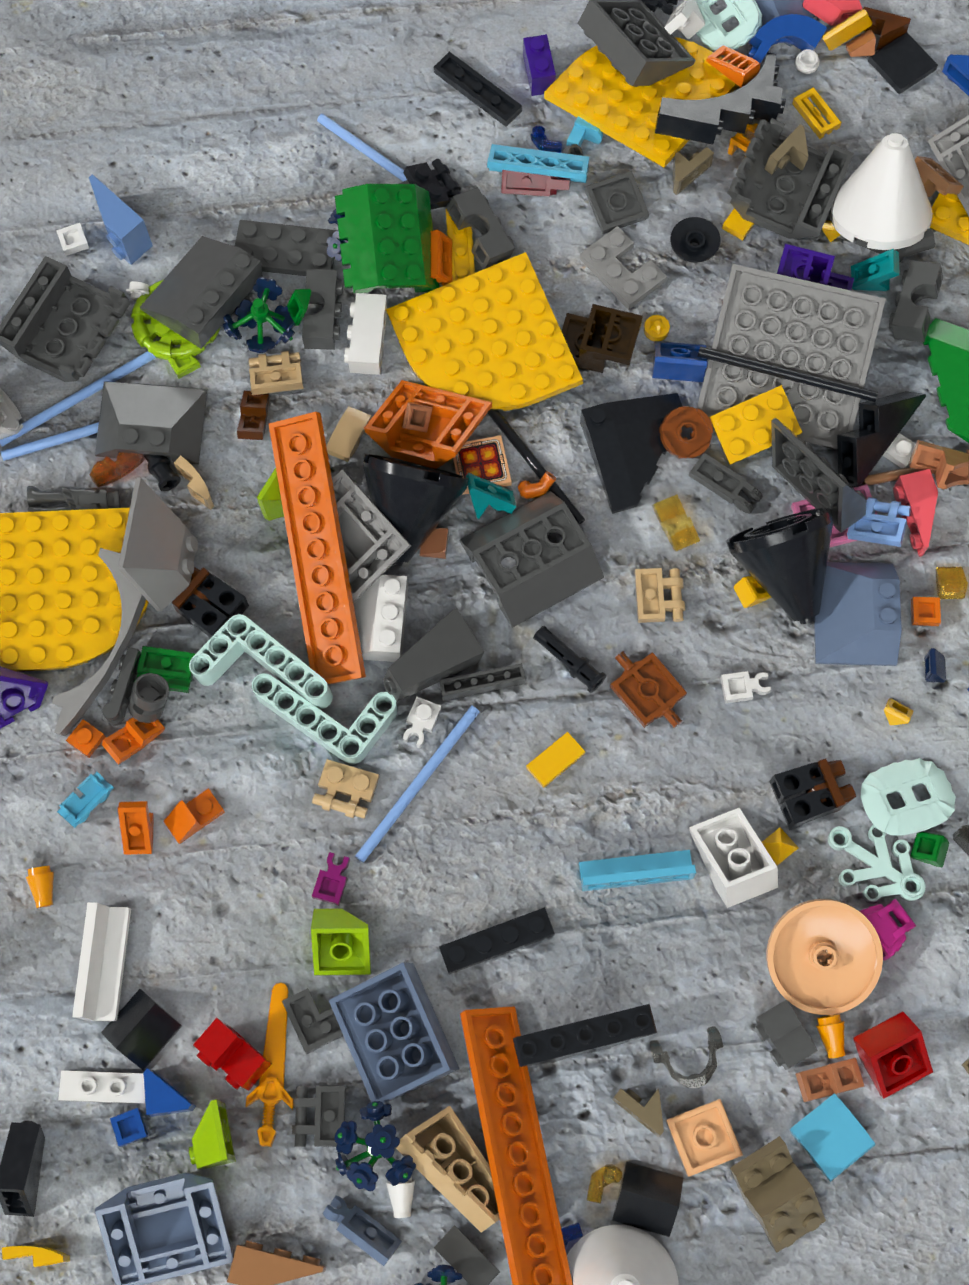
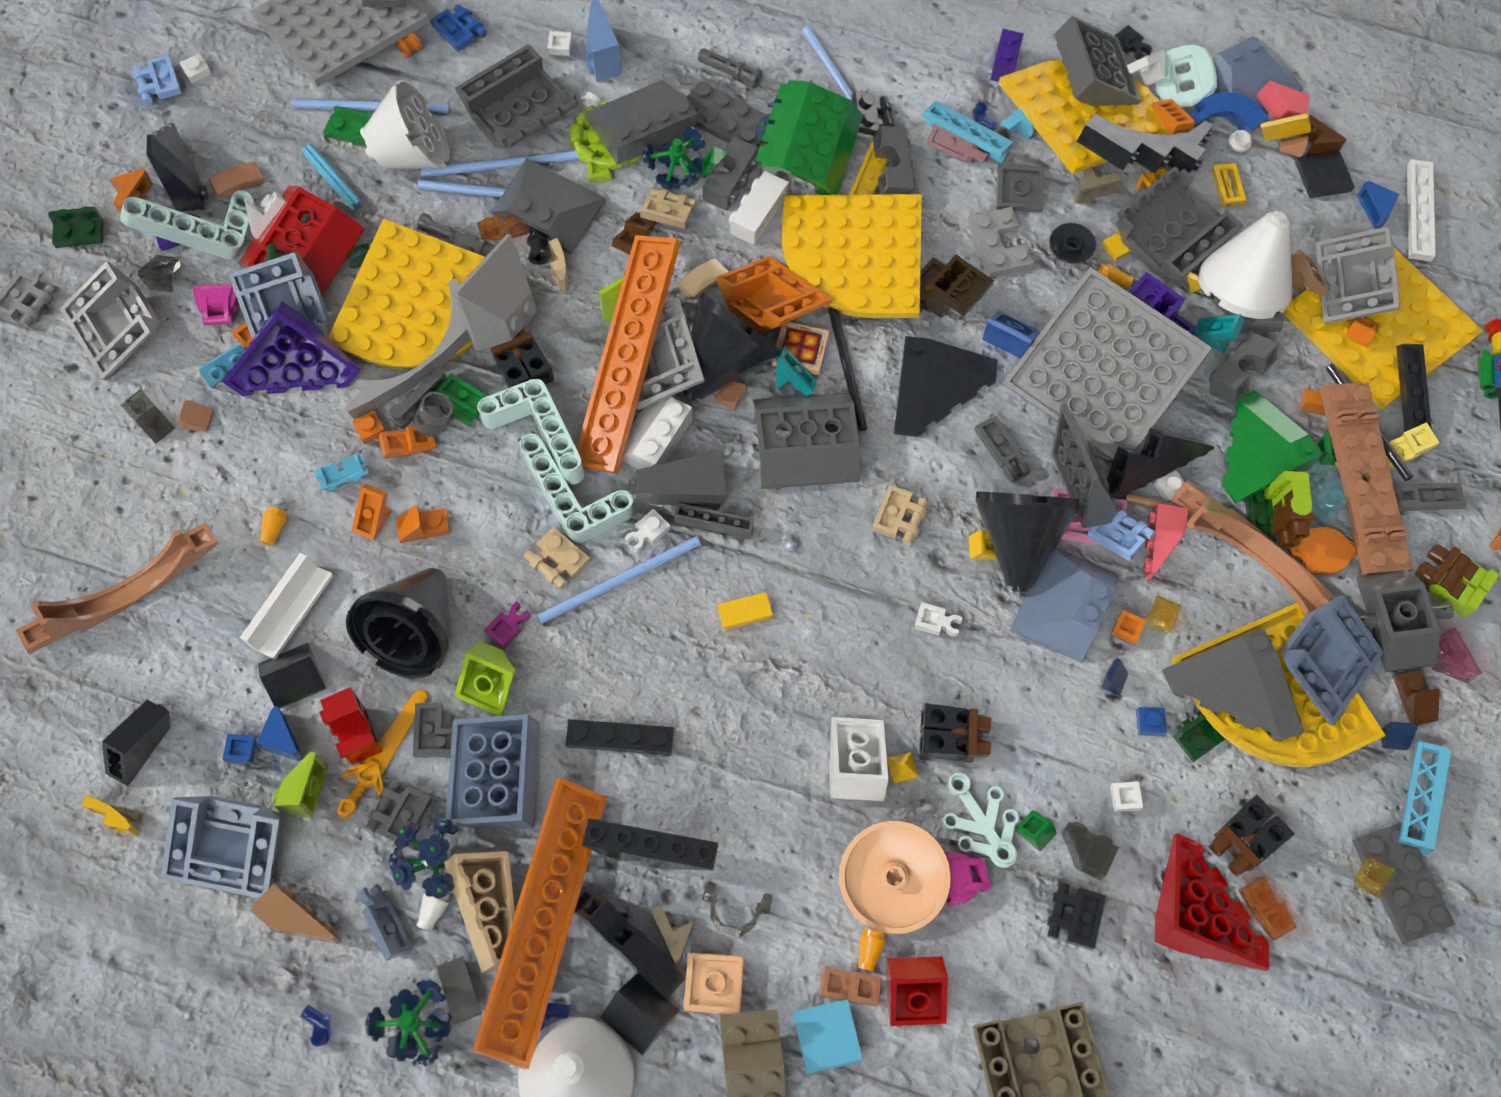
camera: 20 degrees right, 5 degrees down
white plate [58,1071,146,1104] -> none
nougat slope [402,402,433,433] -> none
orange tile [431,229,452,286] -> none
black plate [433,51,522,127] -> none
orange arm [518,471,556,499] -> none
black pin [533,626,606,693] -> none
medium azure fence [579,850,696,892] -> none
clear yellow arm [586,1164,622,1204] -> none
dark orange plate [610,651,687,728] -> none
yellow tile [644,315,670,342] -> none
clear yellow slope [652,494,700,552] -> none
dark orange plate [659,406,713,459] -> none
black piece [697,346,878,402] -> none
yellow plate [709,385,803,465] -> none
dark grey brick [754,1000,818,1070] -> none
dark tan slope [764,124,808,175] -> none
light aqua piece [861,758,956,836] -> none
yellow slope [884,698,914,726] -> none
none -> black cone [346,568,449,678]
none -> black slope [574,887,686,1000]
none -> dark grey pin [697,48,763,89]
none -> light orange cone [1098,264,1133,290]

